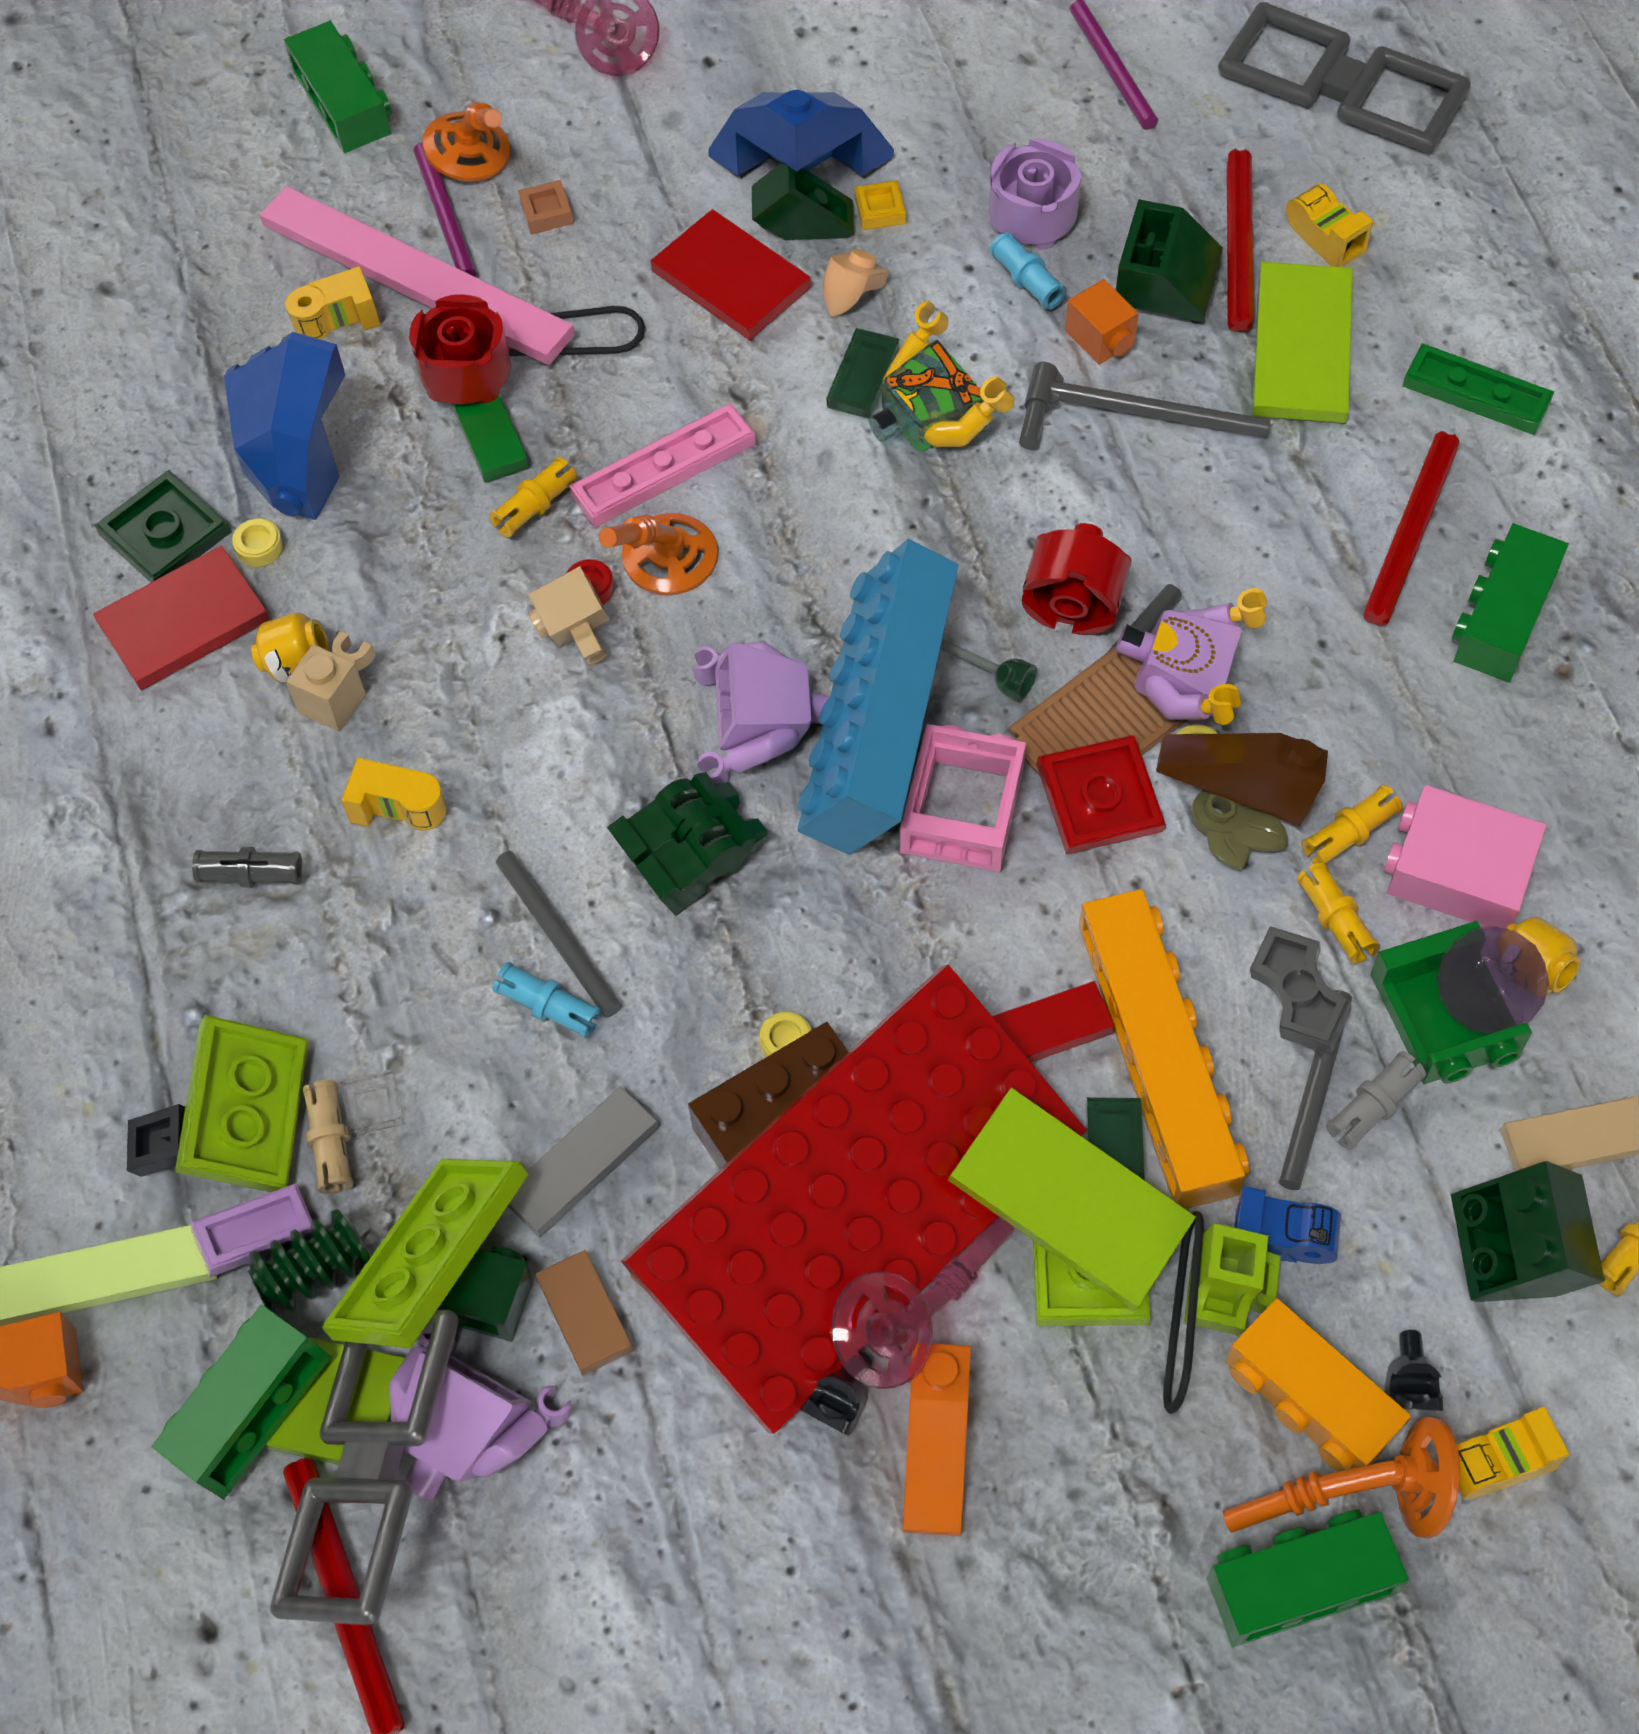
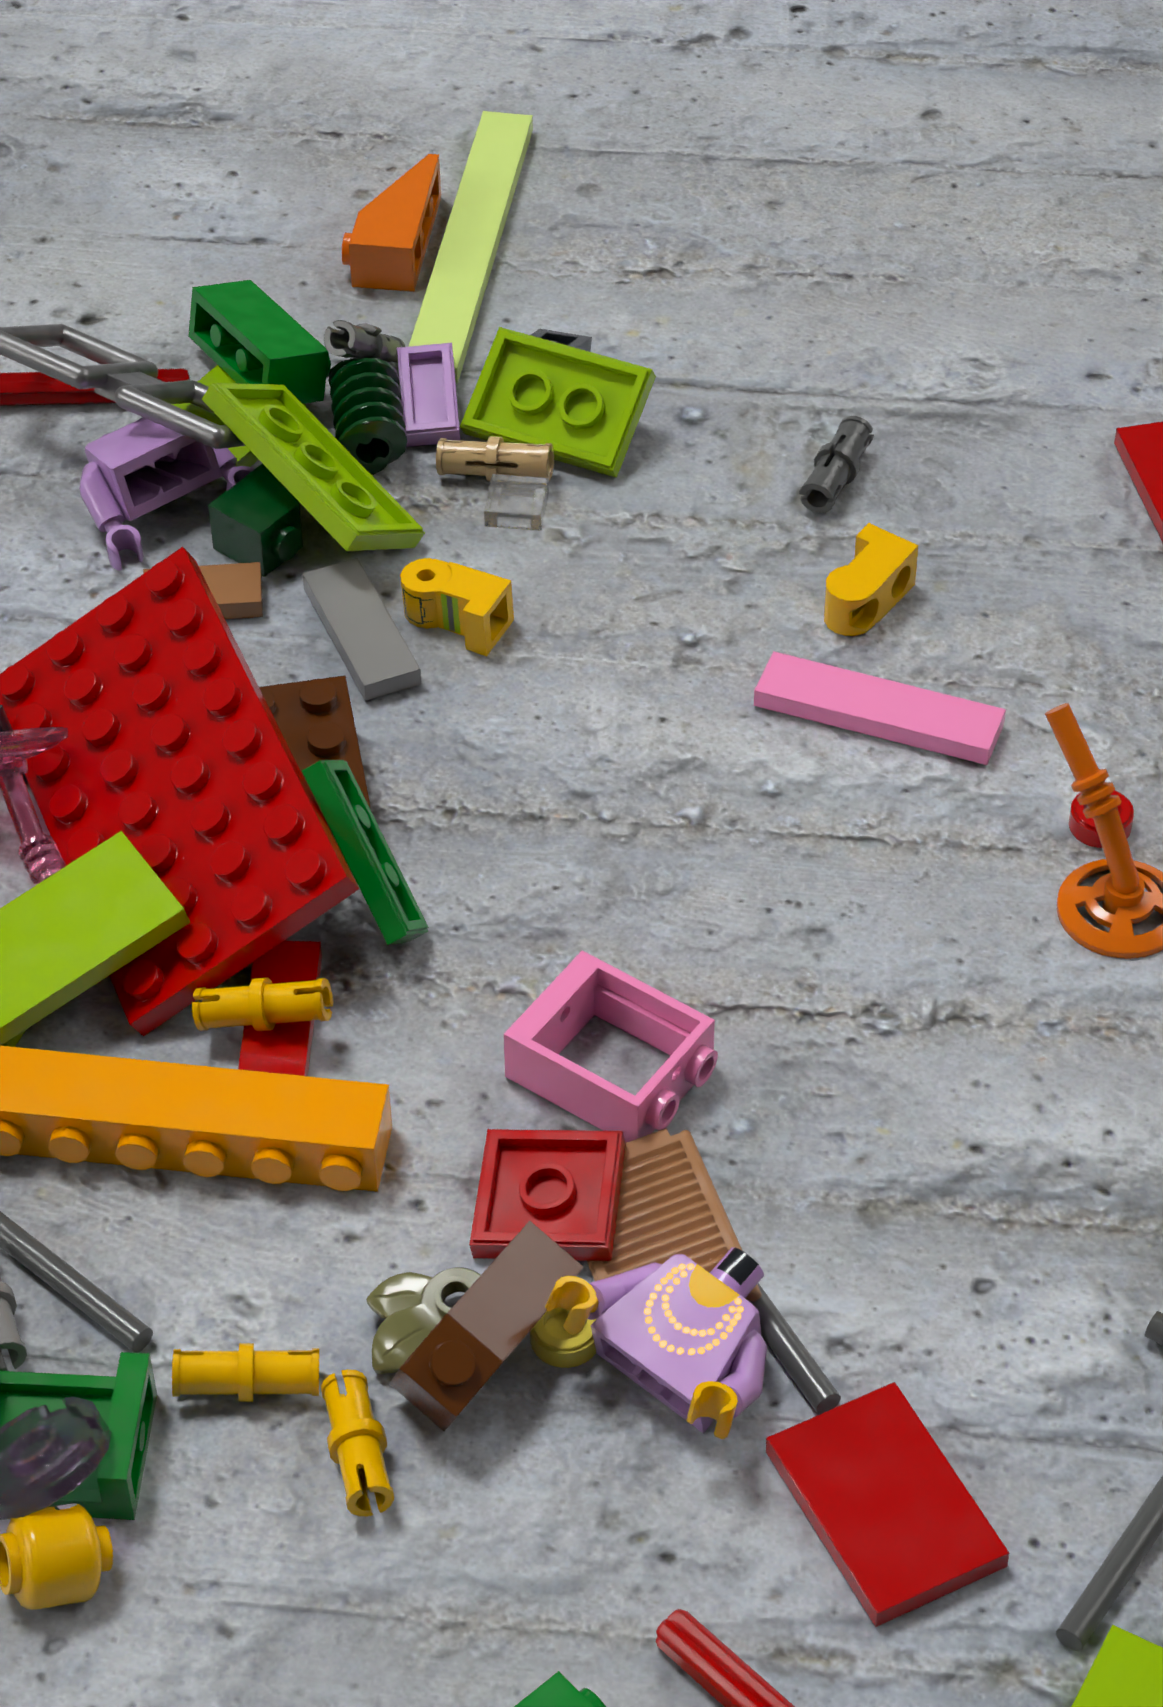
camera: 110 degrees right, 15 degrees down
yellow head [251,612,329,683] -> none
tan brick [286,631,375,732] -> none
medium azure pin [493,962,601,1039] -> none
dark grey bar [496,851,622,1018] -> none
tan brick [528,566,610,666] -> none
dark green hips [607,772,768,916] -> none
lavender torso [693,641,830,784] -> none
light yellow tile [759,1012,811,1058] -> none
dark azure brick [797,538,959,855] -> none
clear green hinge [940,637,1037,702] -> none
red brick [1021,523,1132,635] -> none
clear green tile [1086,1097,1145,1180] -> none
dark grey tile [1250,926,1351,1054] -> none
bright pink brick [1383,785,1547,932] -> none
none -> yellow pin [192,977,333,1031]
none -> green tile [302,760,429,945]
none -> dark grey pin [324,320,406,370]
none -> yellow leg [400,558,514,657]
none -> bright pink tile [754,651,1006,765]
none -> red tile [766,1382,1009,1627]

